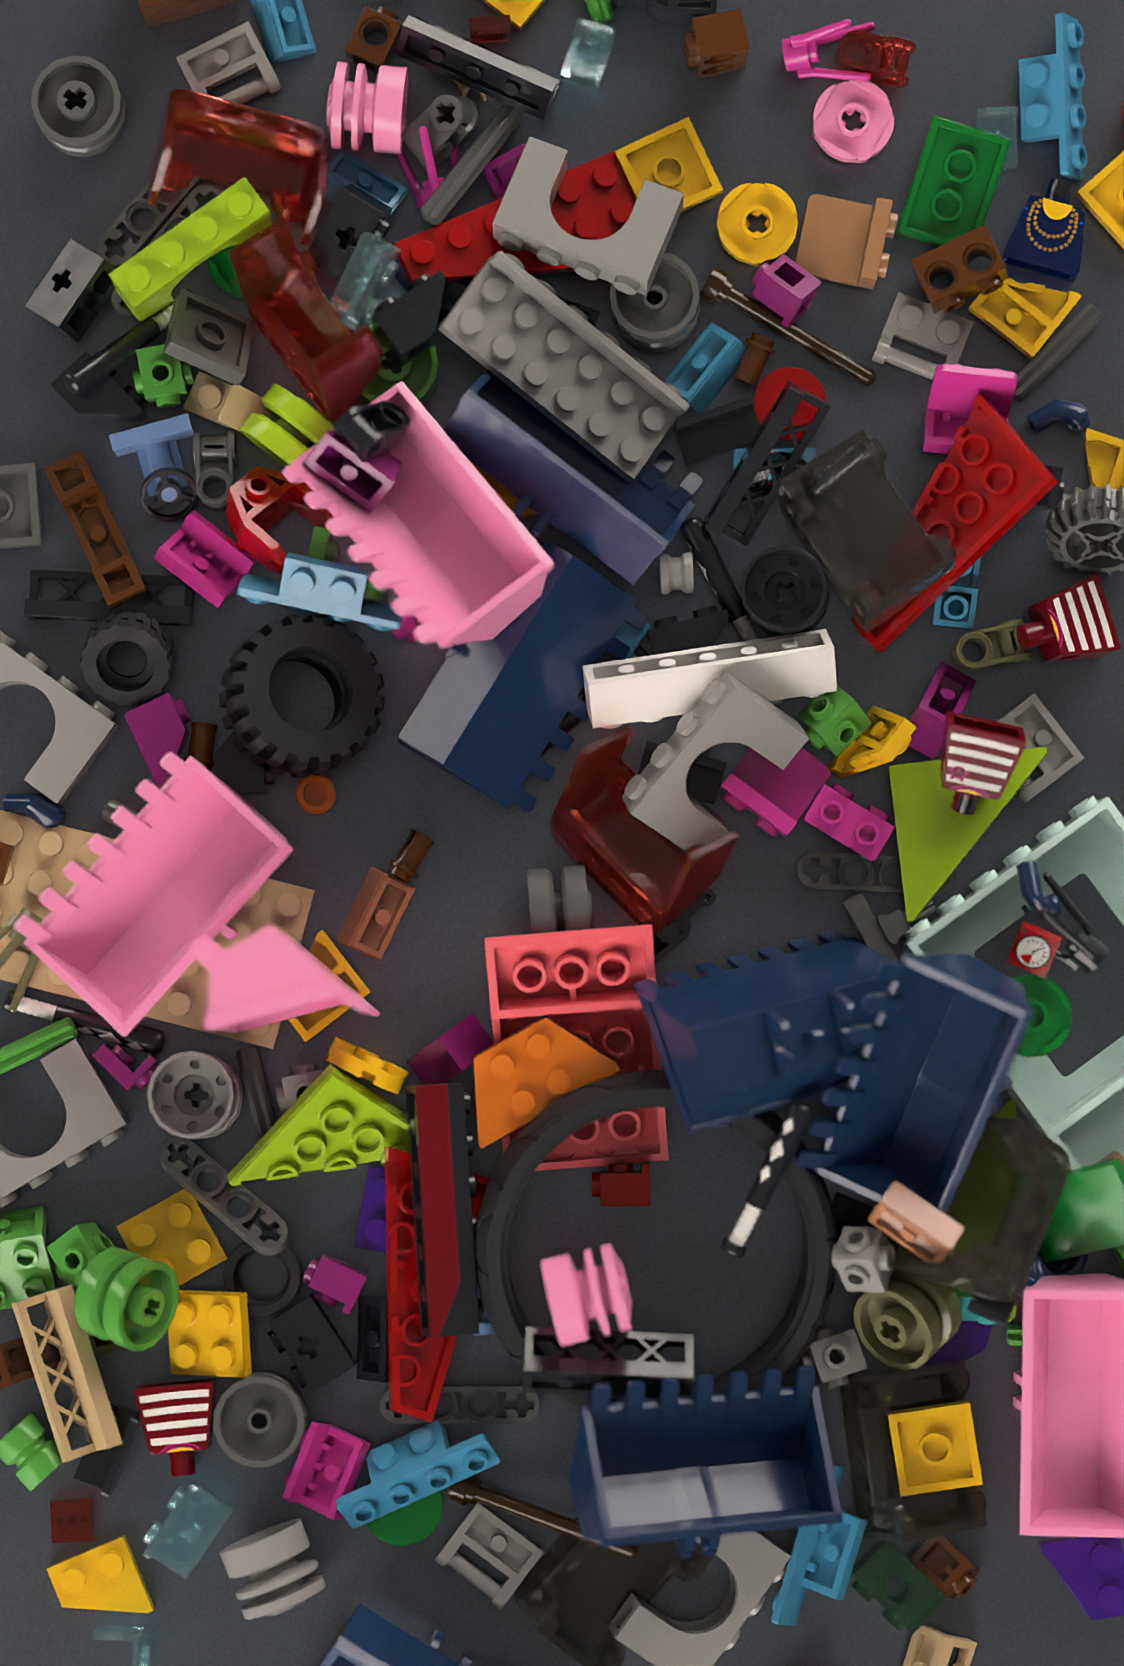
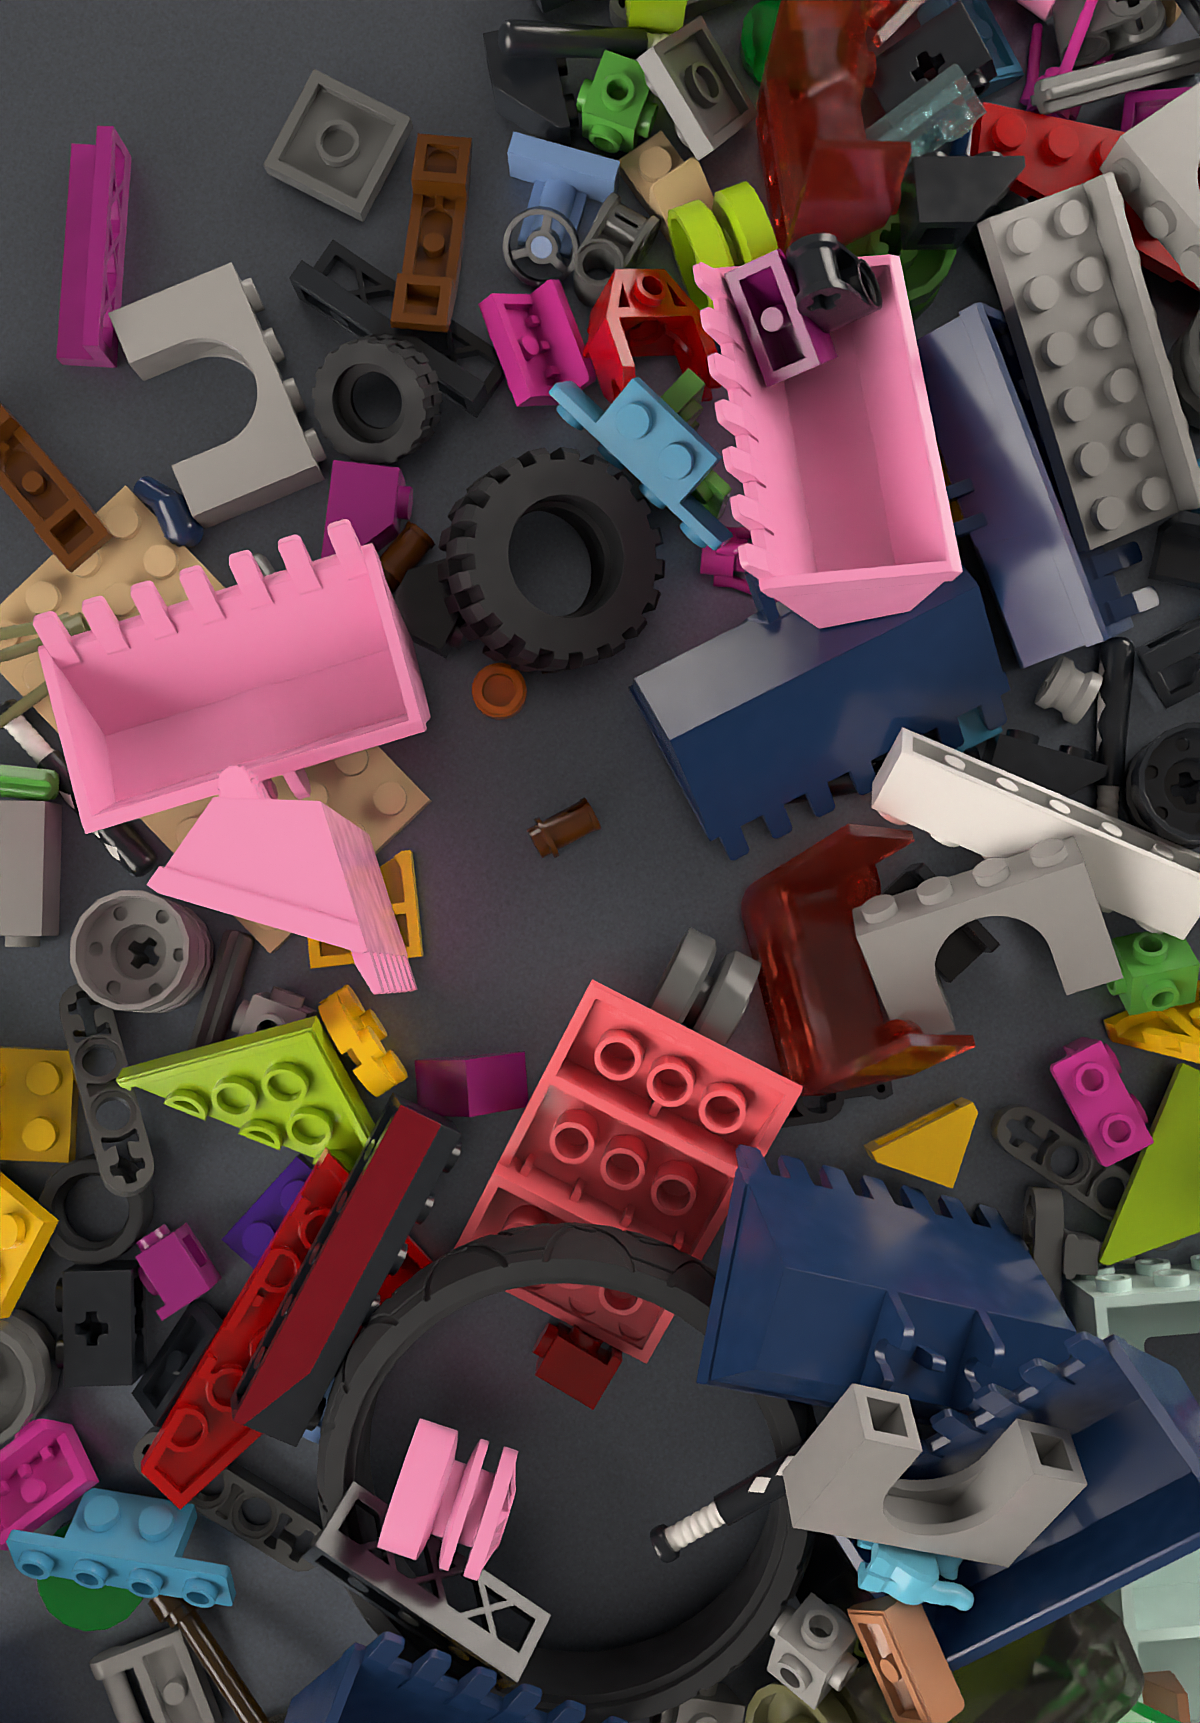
camera: 30 degrees right, 0 degrees up
magenta bracket [92,1043,160,1090] -> none
nougat slope [337,867,416,962] -> none
orange wing [473,1015,620,1149] -> none
dark pink bracket [720,748,831,838] -> none
none -> light grey arch [782,1383,1088,1567]
none -> medium azure animal [857,1539,974,1611]
none -> yellow slope [863,1097,978,1189]

